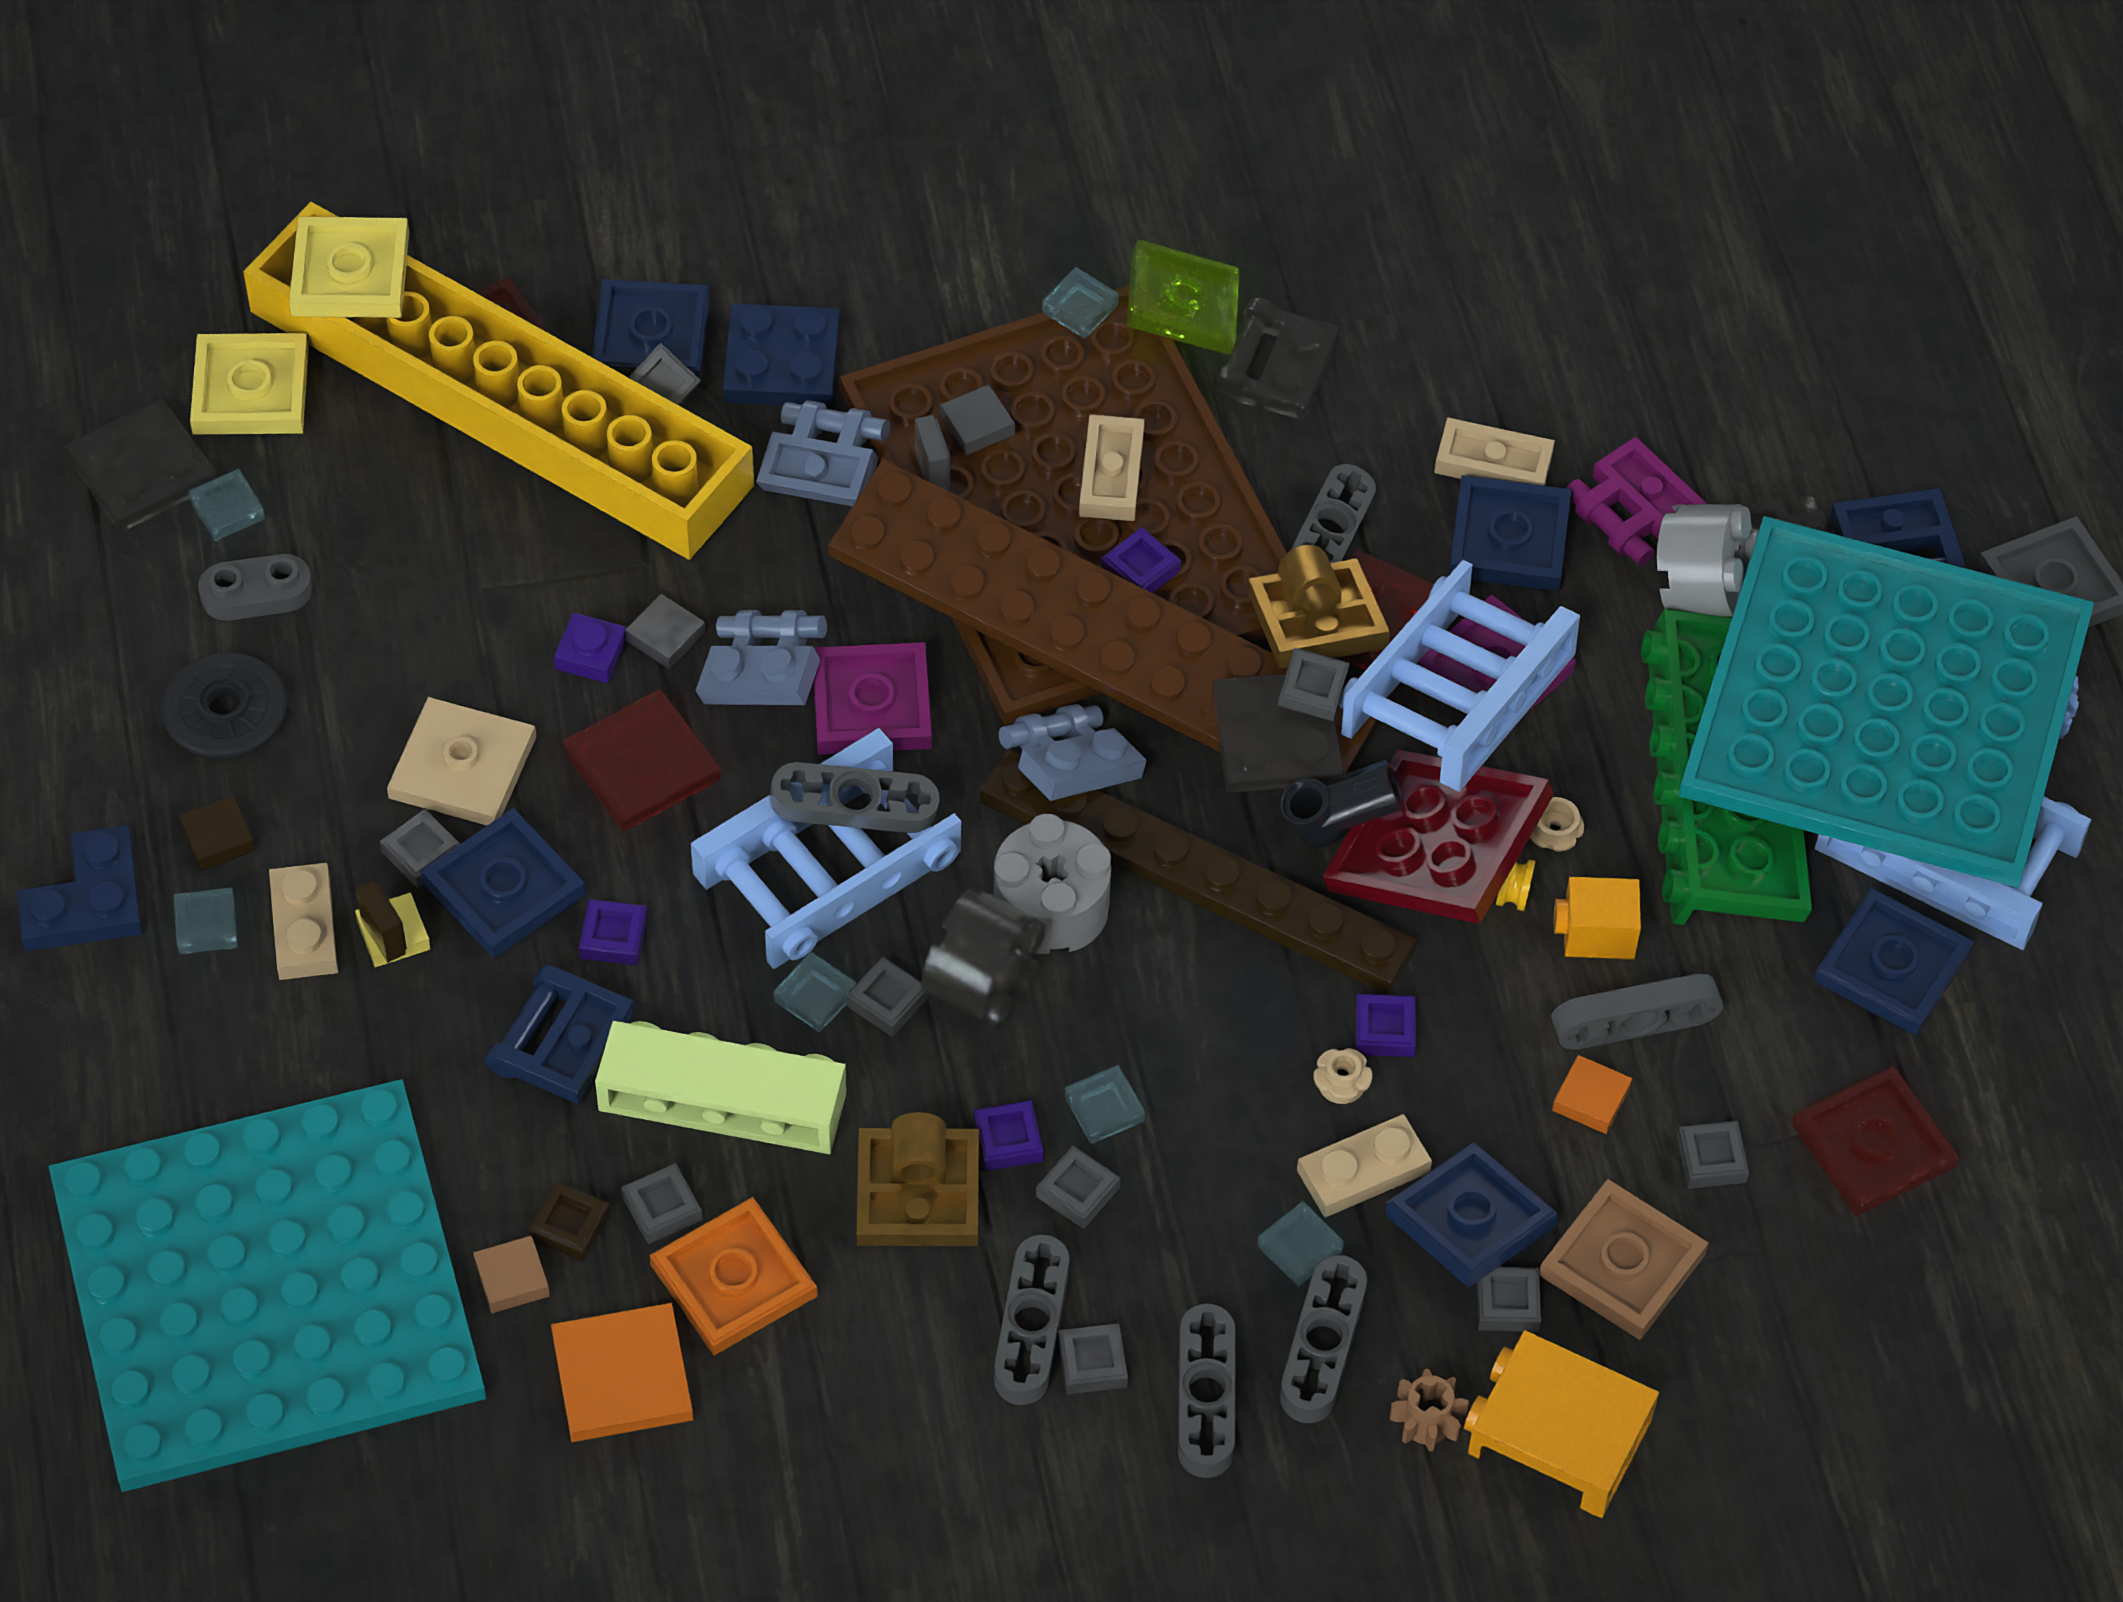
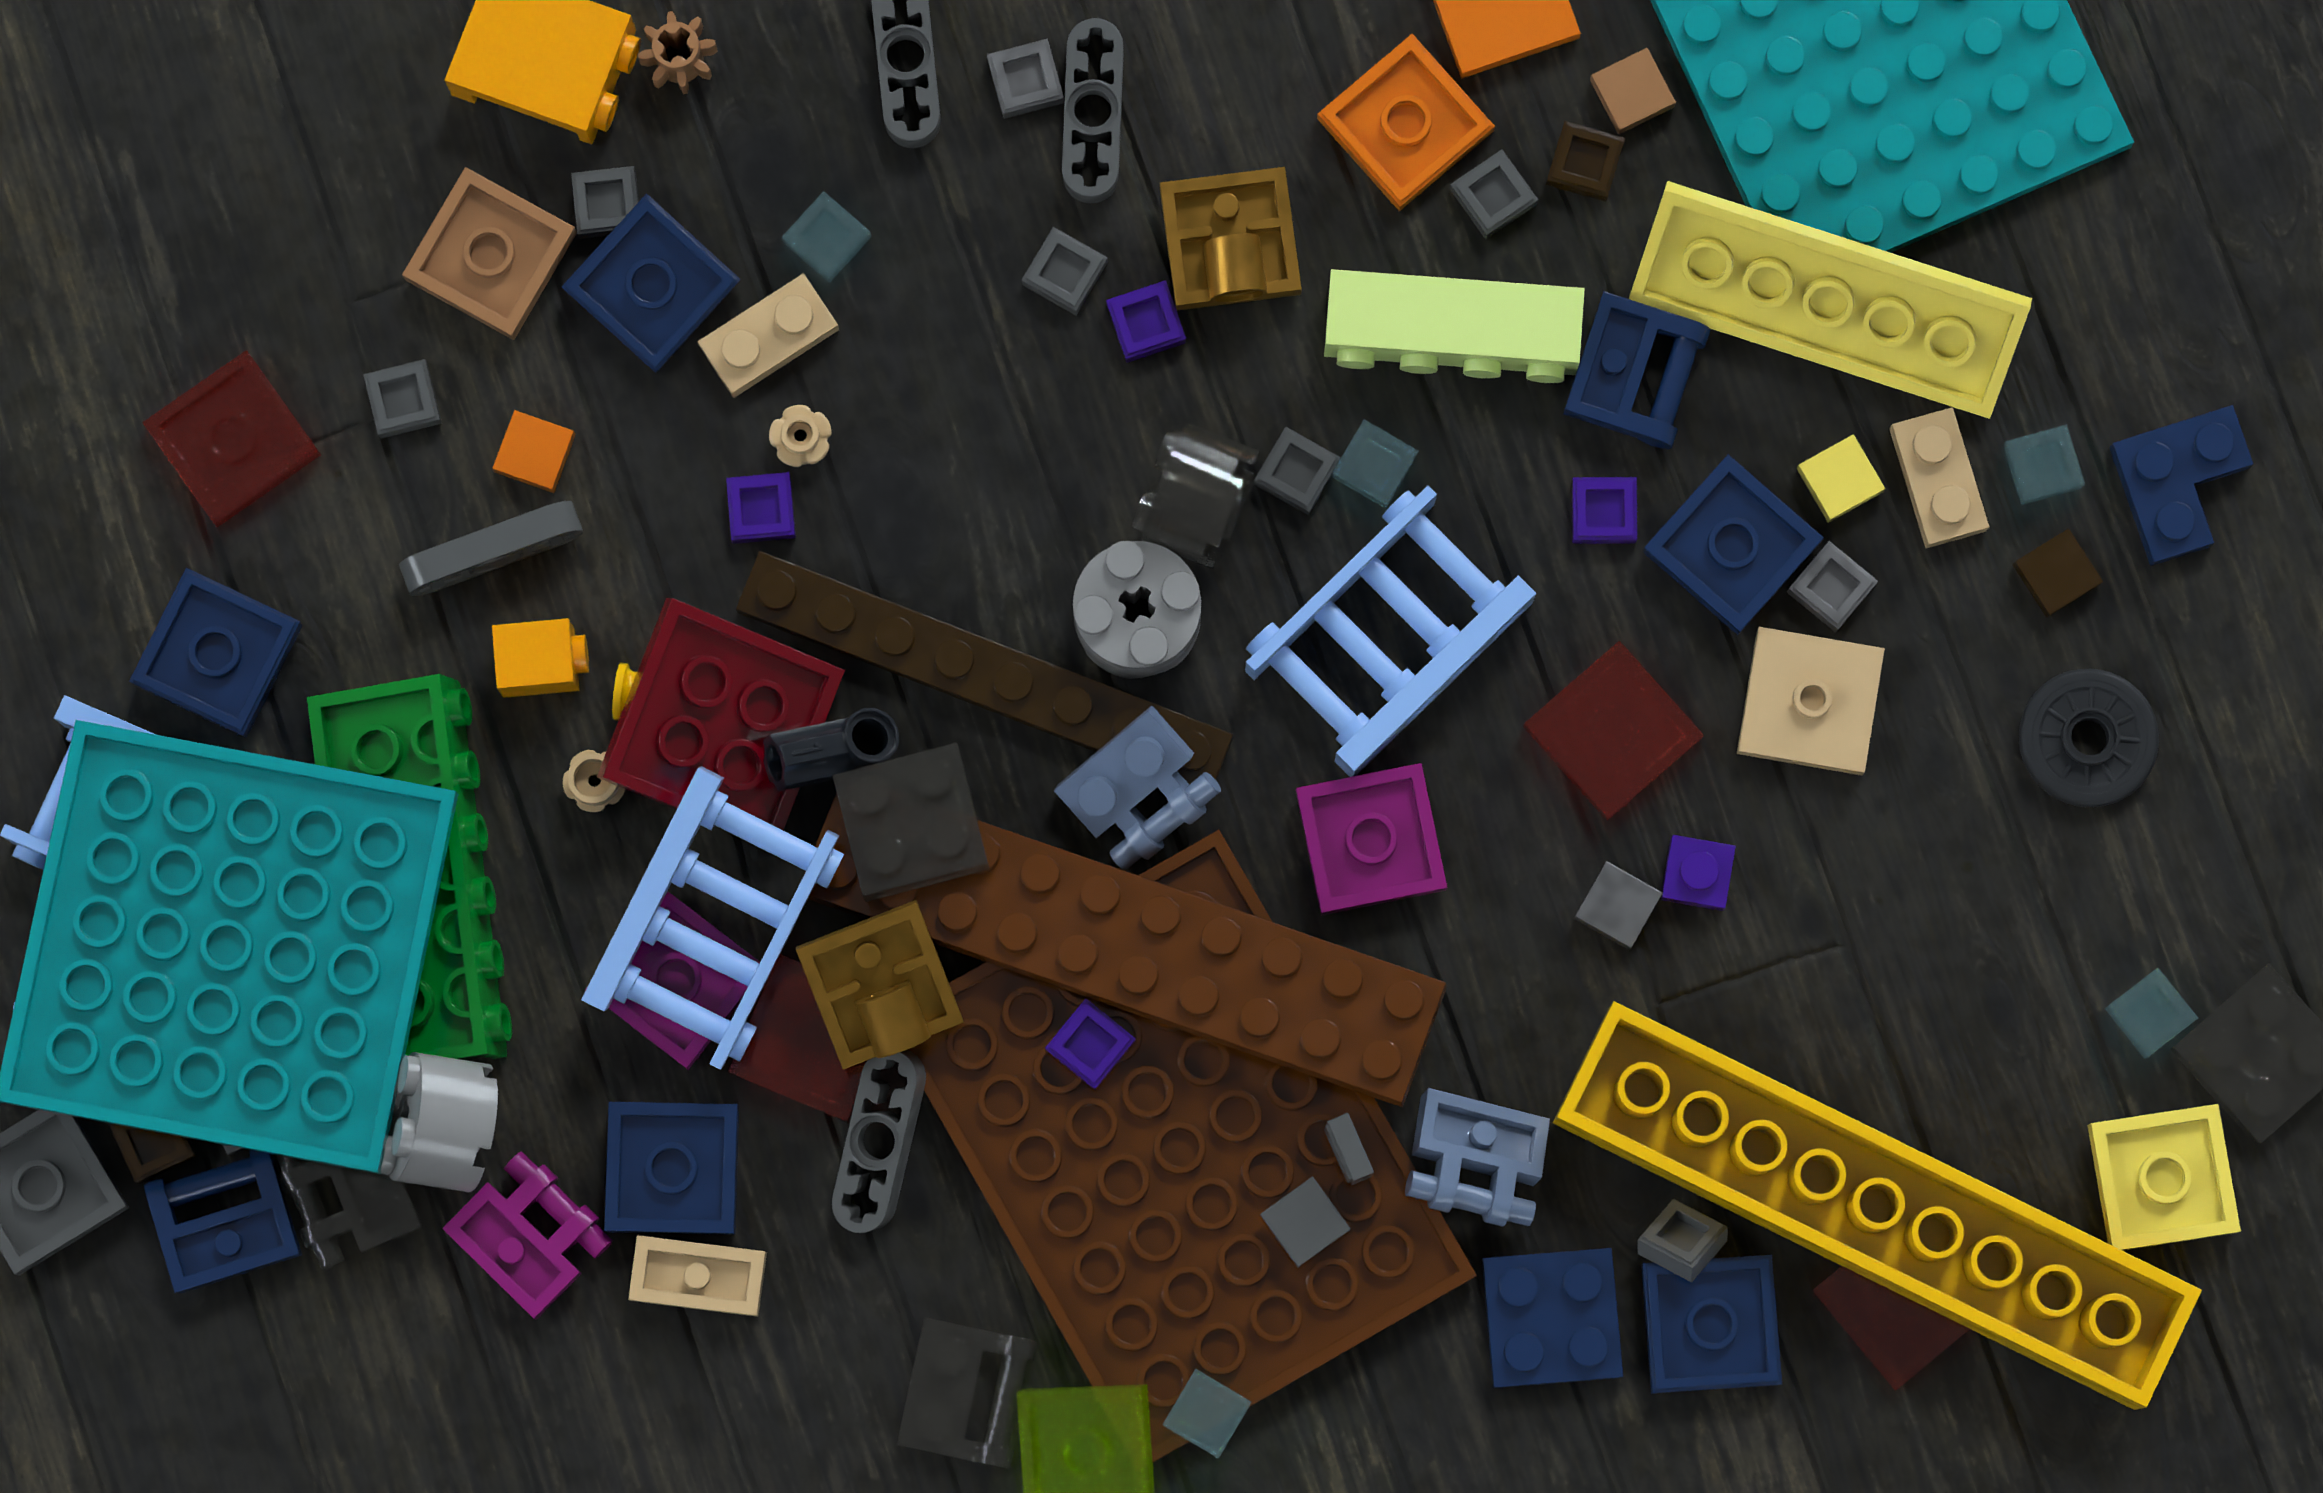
camera: 175 degrees right, 25 degrees up
dark grey plate [198,554,313,621] -> none
light yellow tile [289,217,409,318] -> none
dark brown tile [356,880,407,963] -> none
sand blue plate [696,610,827,705] -> none
dark grey beam [769,762,939,833] -> none
clear light blue tile [1065,1065,1145,1144] -> none
tan plate [1079,414,1145,521] -> none
dark grey tile [1278,647,1350,721] -> none
dark grey beam [1280,1255,1367,1423] -> none
none -> light yellow plate [1629,181,2032,419]

